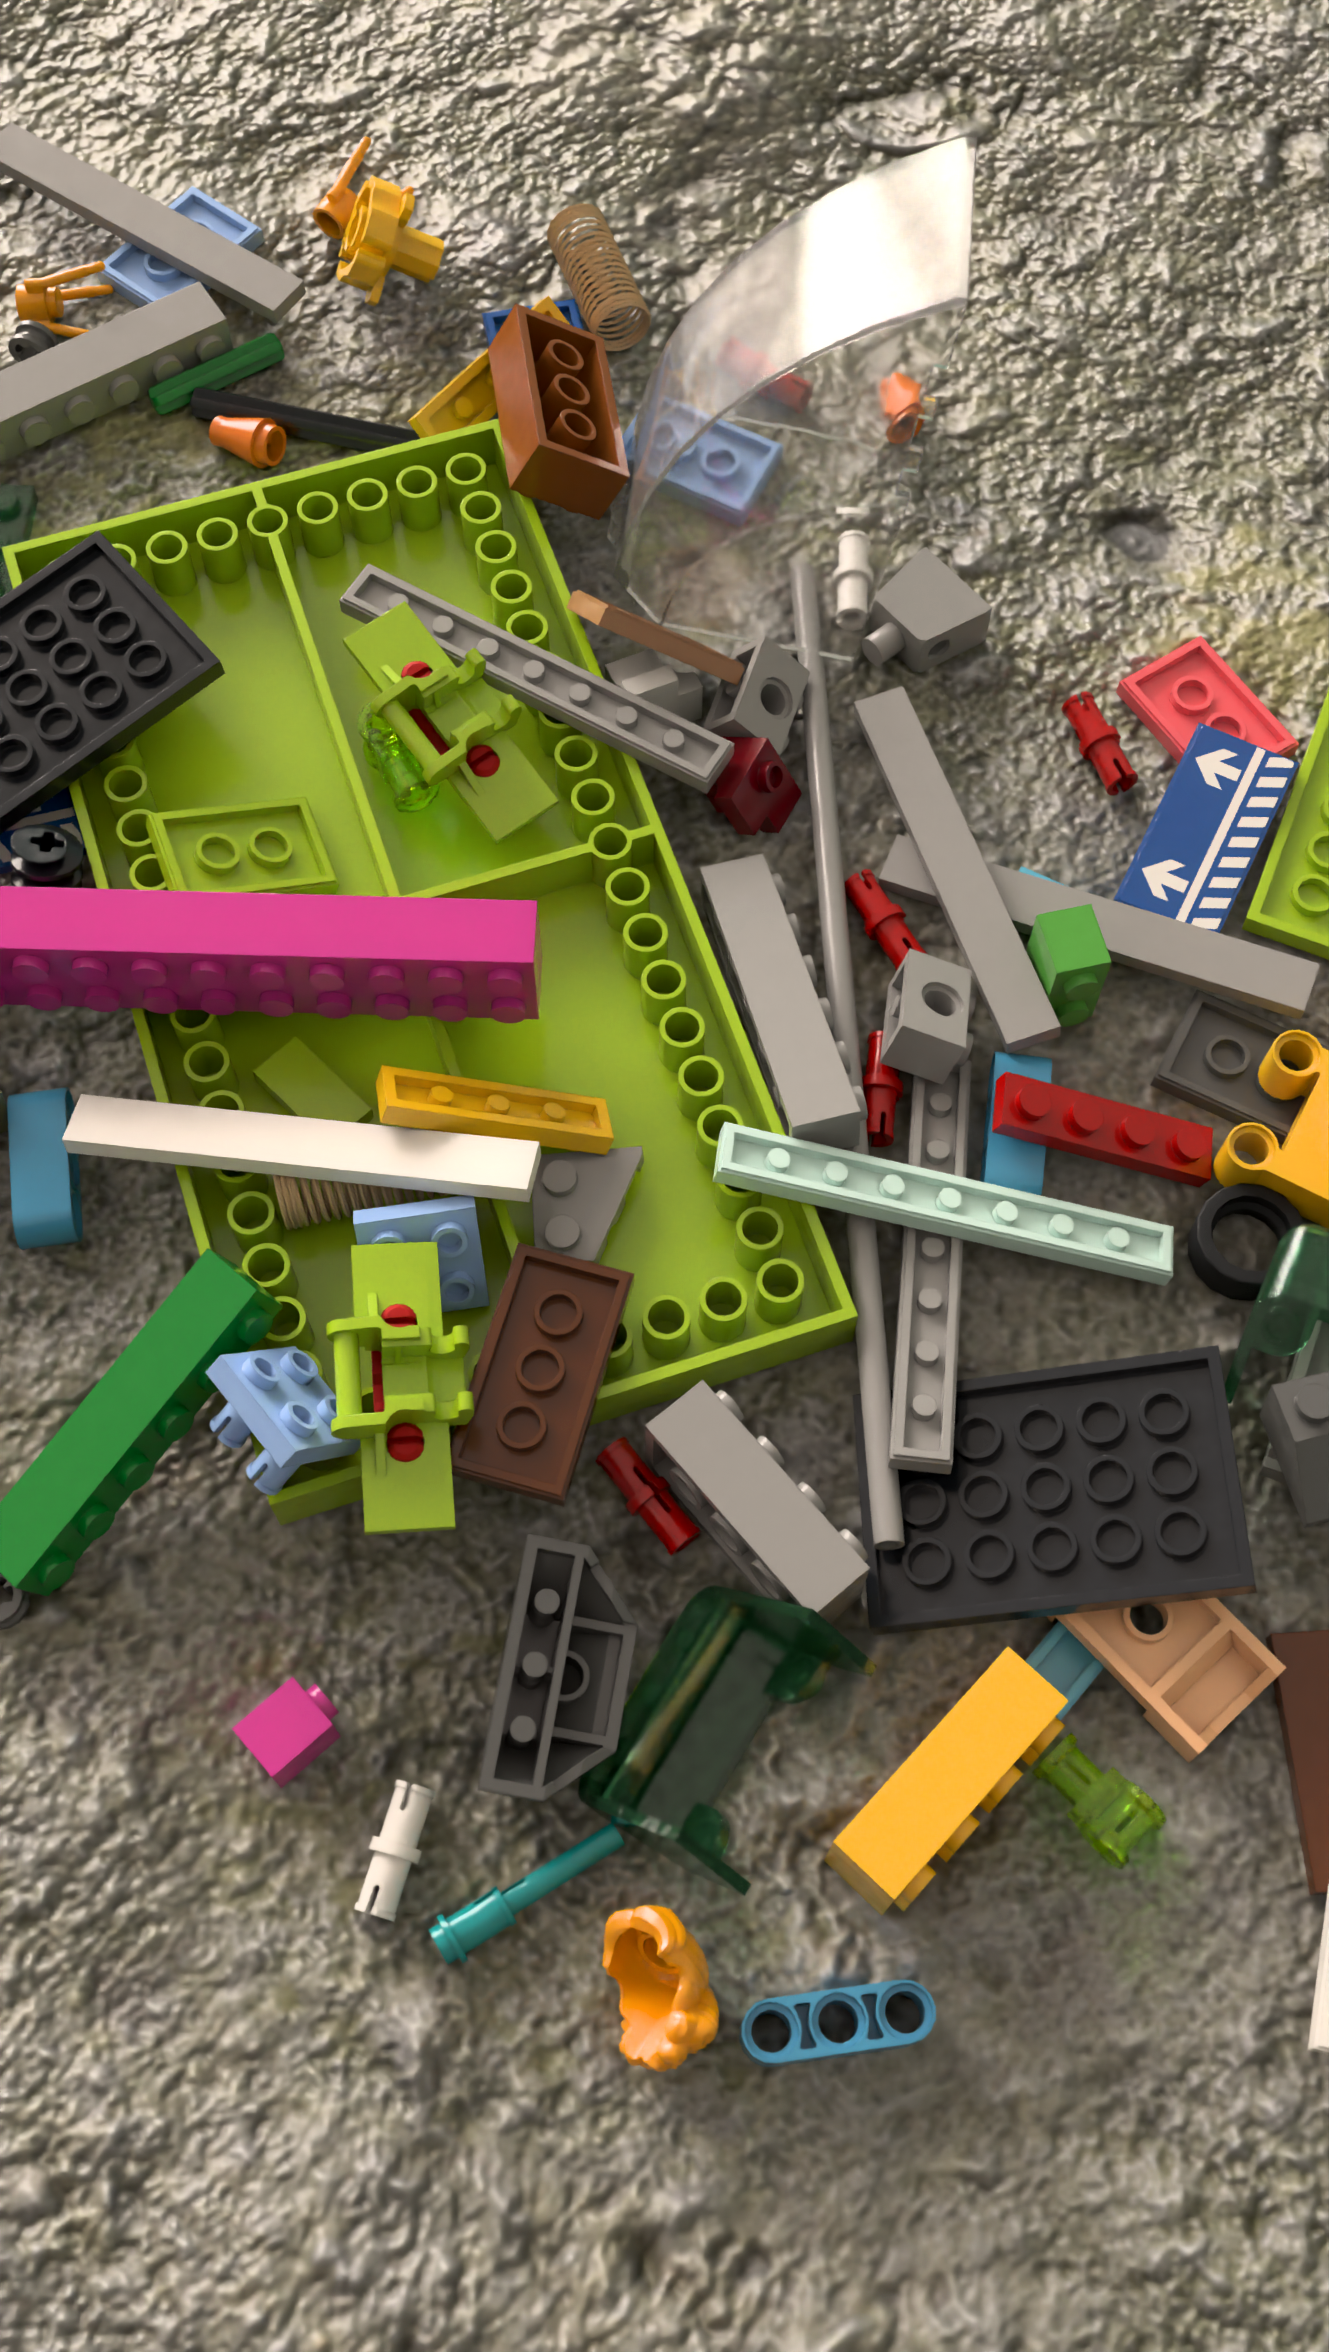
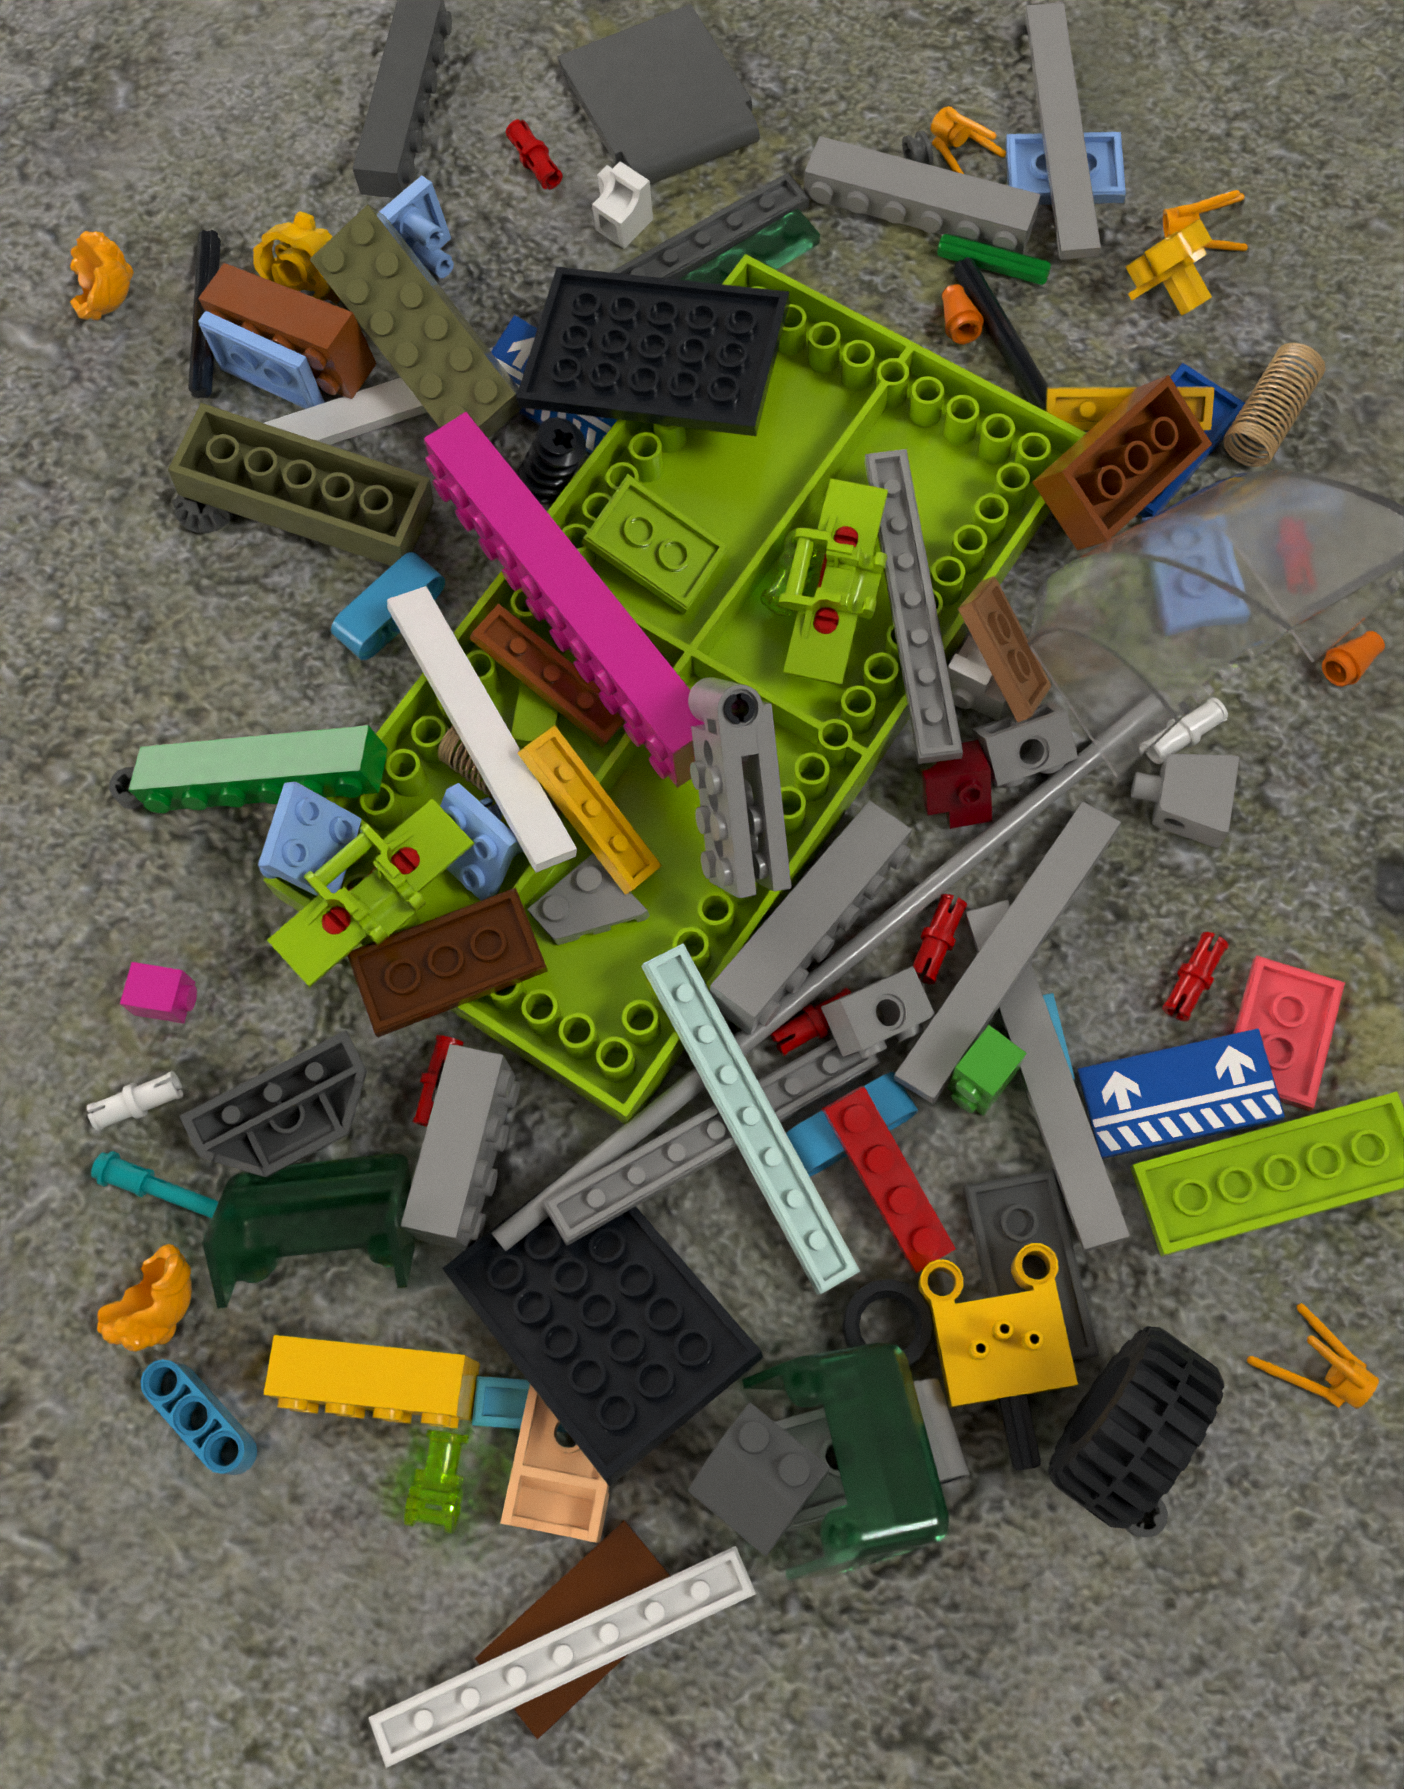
camera: 60 degrees right, 5 degrees up
none -> dark orange plate [470,603,625,748]
none -> light grey hinge [688,677,791,898]

